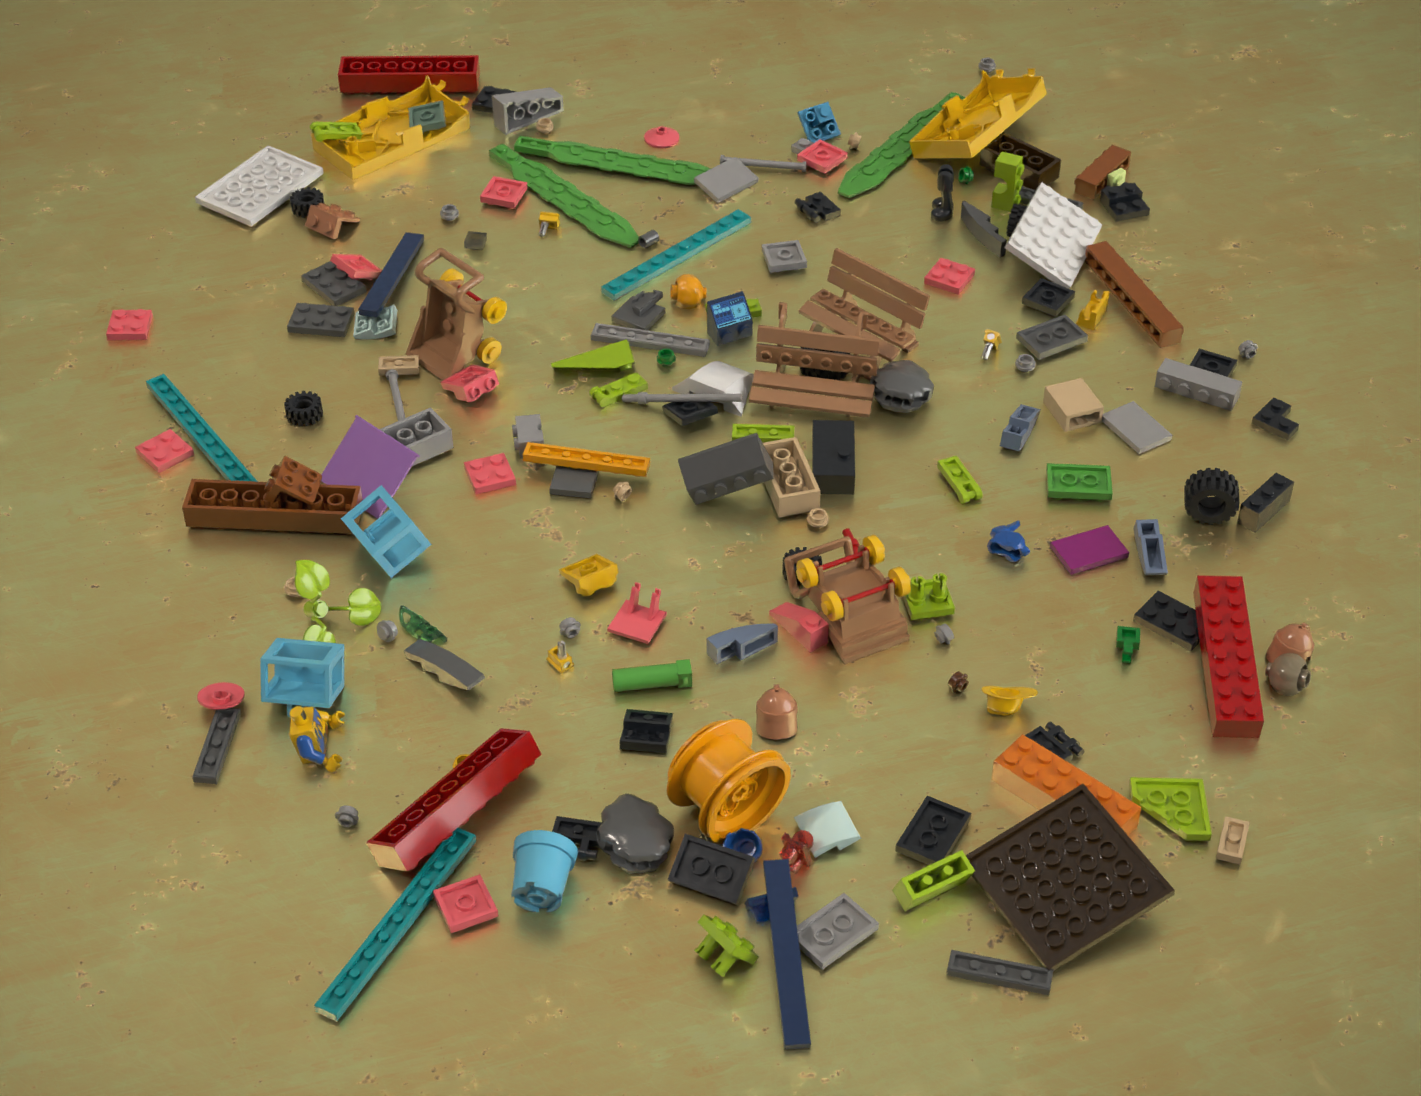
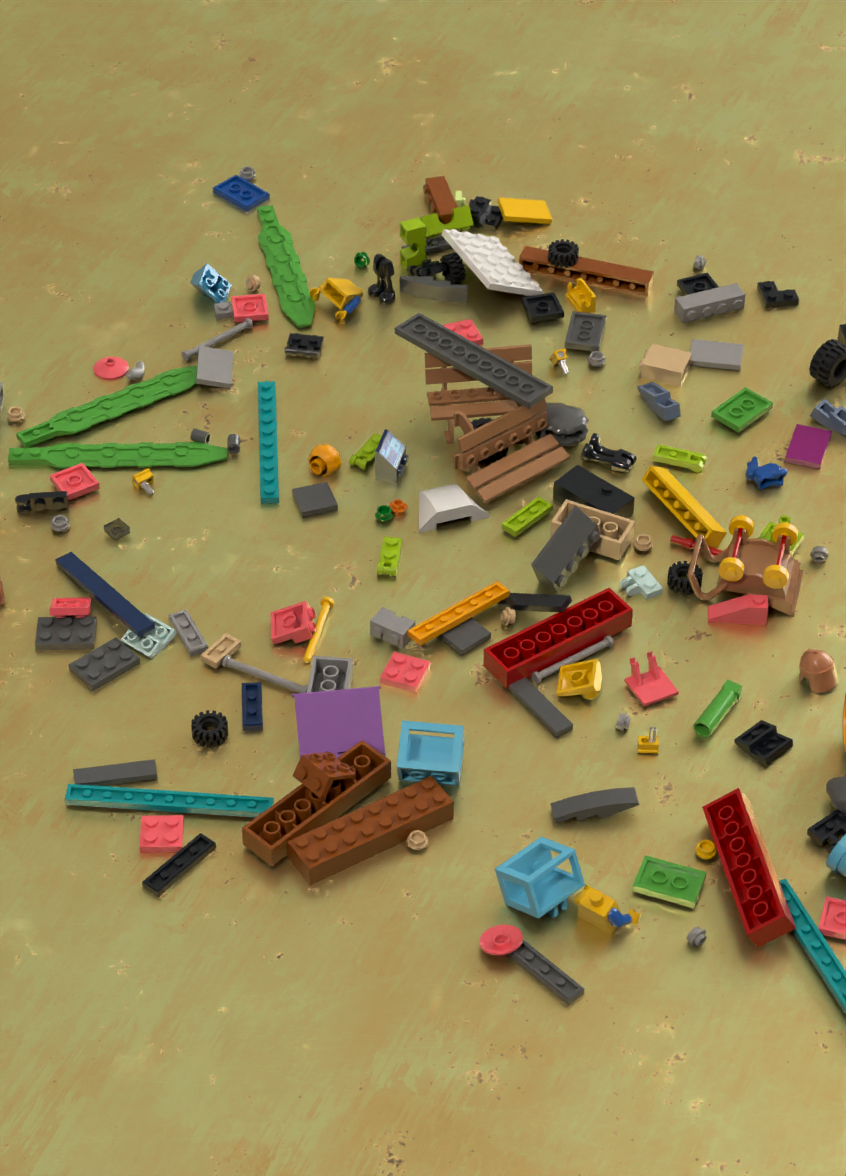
camera: 50 degrees left, 0 degrees up
lime plant [295,560,381,643] -> none
light grey plate [377,620,398,642] -> none
clear green piece [399,605,447,643] -> none
medium nougat piece [405,248,507,380] -> none
lime wedge [551,339,635,371] -> none
light grey tile [591,323,710,357] -> none
light grey bar [622,392,742,404] -> none
dark grey tile [632,290,663,317] -> none
black plate [662,393,718,426] -> none
sand blue slope [707,623,778,664] -> none
light grey plate [762,240,807,273] -> none
yellow piece [909,68,1047,158] -> none
dark brown brick [980,132,1061,190] -> none
none -> black hinge [15,491,69,513]
none -> dark grey tile [73,759,158,786]
none -> light grey arm [126,361,145,381]
none -> black tile [142,833,216,897]
none -> light grey tile [168,610,208,657]
none -> dark grey hinge [190,428,211,444]
none -> blue tile [213,175,270,212]
none -> dark blue tile [242,682,263,731]
none -> dark orange brick [288,776,454,885]
none -> yellow bar [303,596,335,663]
none -> yellow torso [310,278,363,325]
none -> orange plate [389,499,407,516]
none -> dark grey plate [395,313,553,409]
none -> black plate [406,259,447,276]
none -> lime arch [419,205,474,239]
none -> red brick [483,588,633,689]
none -> yellow tile [497,197,552,224]
none -> black tile [497,593,572,613]
none -> dark grey tile [509,677,573,737]
none -> light grey bar [532,635,614,684]
none -> black tyre [548,239,579,268]
none -> black piece [581,433,637,472]
none -> light aqua hinge [620,565,663,600]
none -> bright green plate [632,855,706,908]
none -> yellow brick [642,465,727,548]

